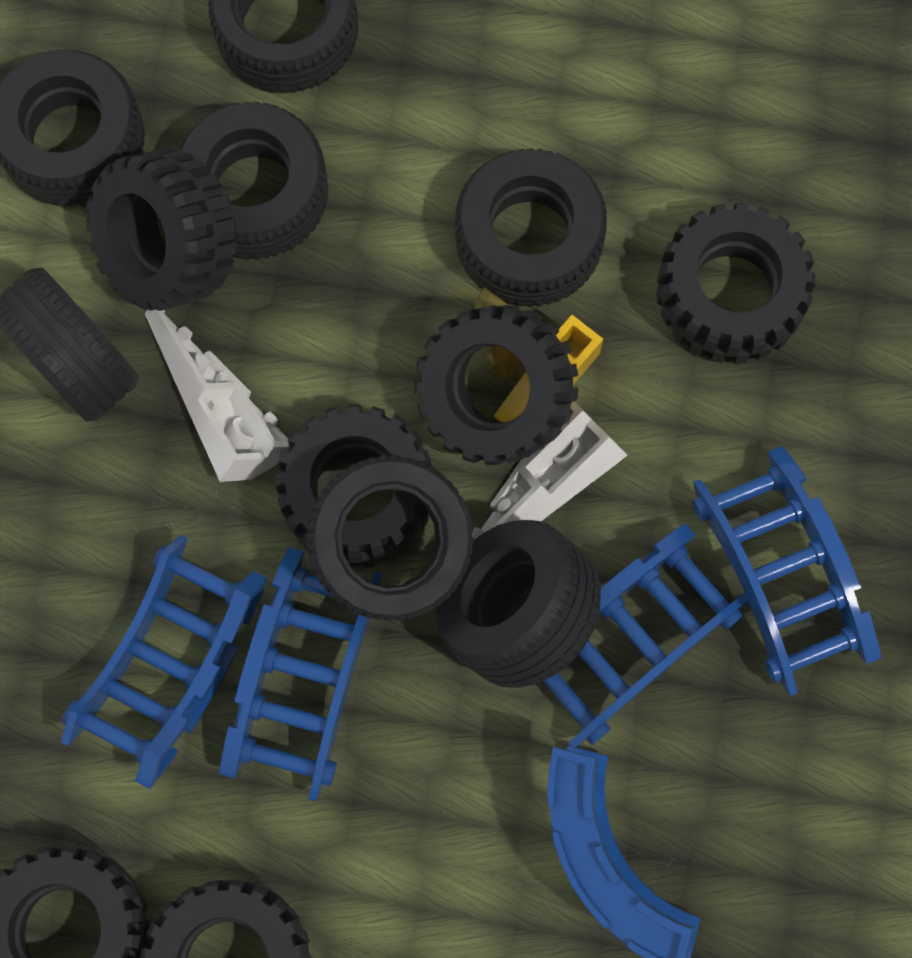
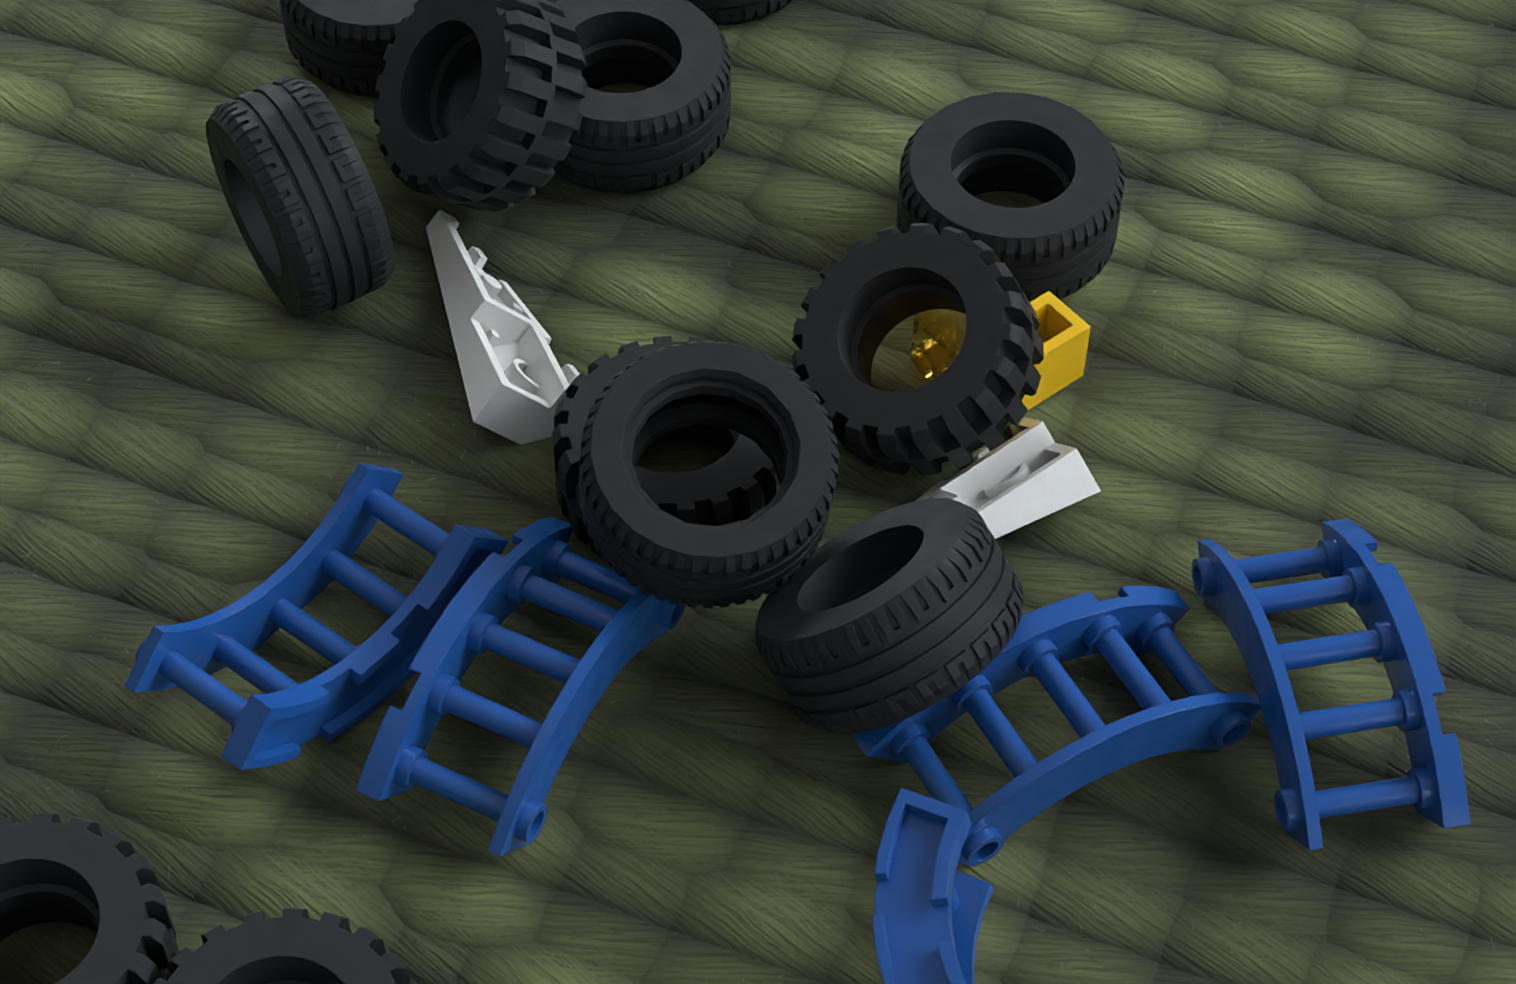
camera: 10 degrees right, 25 degrees down
black tyre [656,203,816,364] -> none

